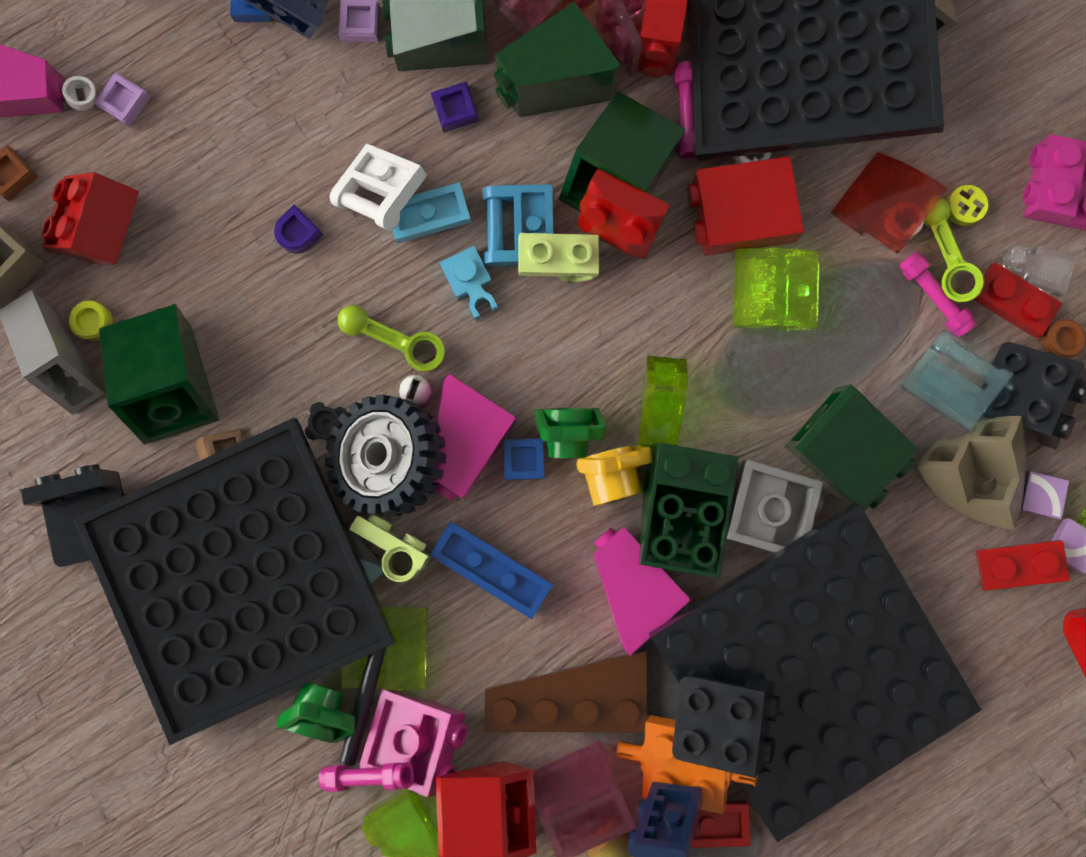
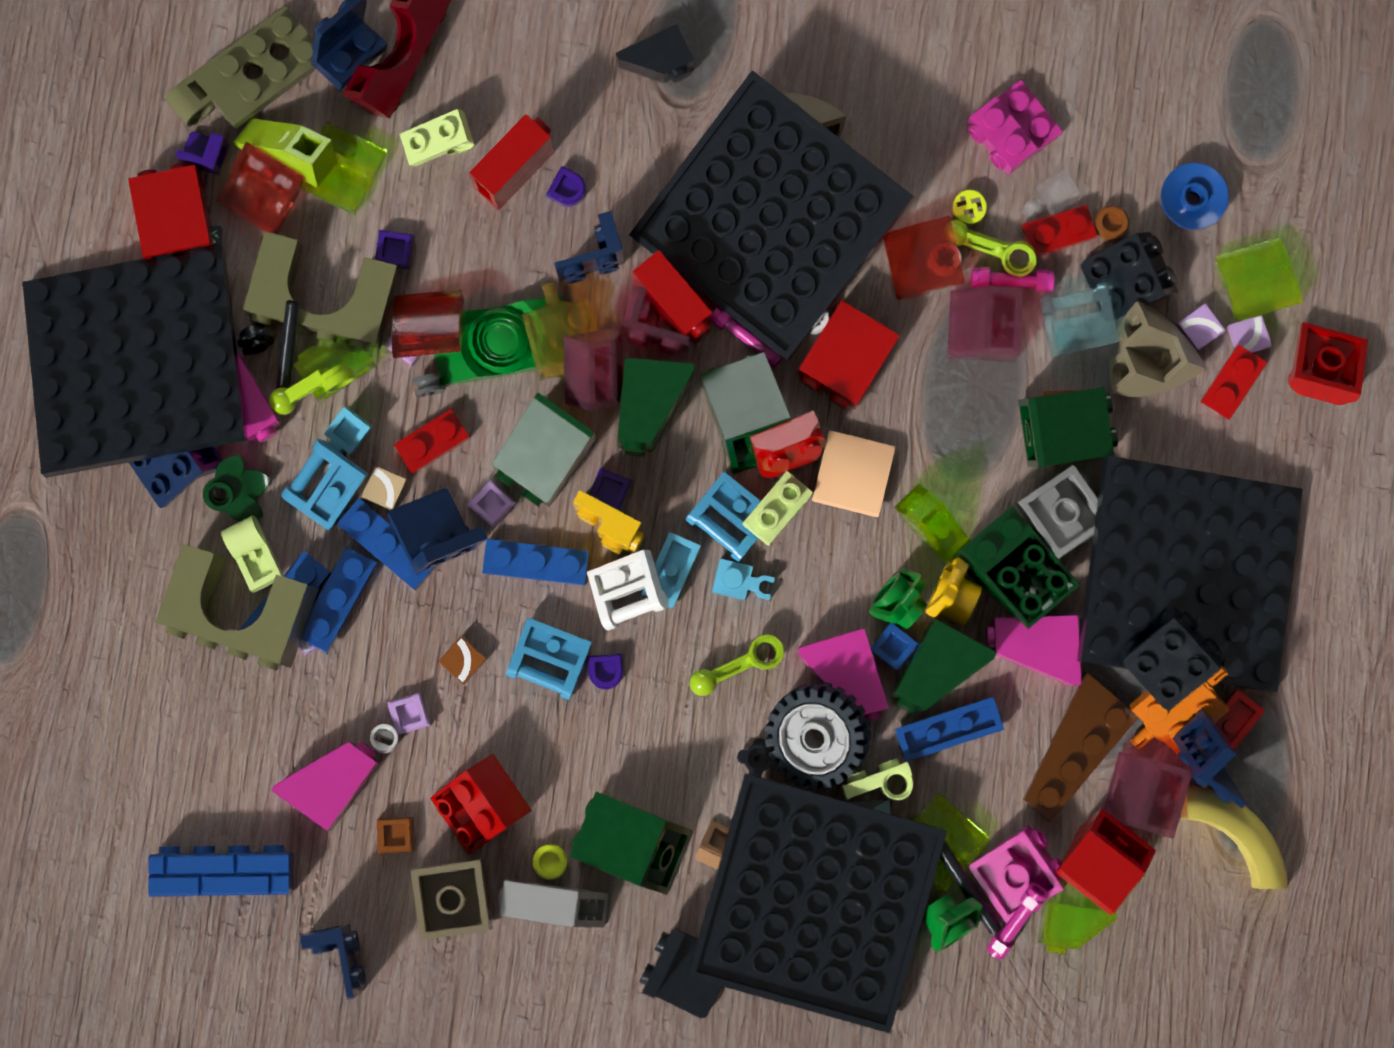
camera: 55 degrees left, 0 degrees up
white hinge [399,375,432,406] -> none
clear neon green slope [733,248,819,330] -> none
none -> dark orange tile [438,636,487,685]
none -> blue plate [482,539,589,586]
none -> dark azure plate [505,618,592,701]
none -> yellow plate [573,490,645,555]
none -> light nougat slope [812,430,895,517]
none -> dark green slope [890,619,997,714]
none -> clear pink slope [947,286,1023,362]

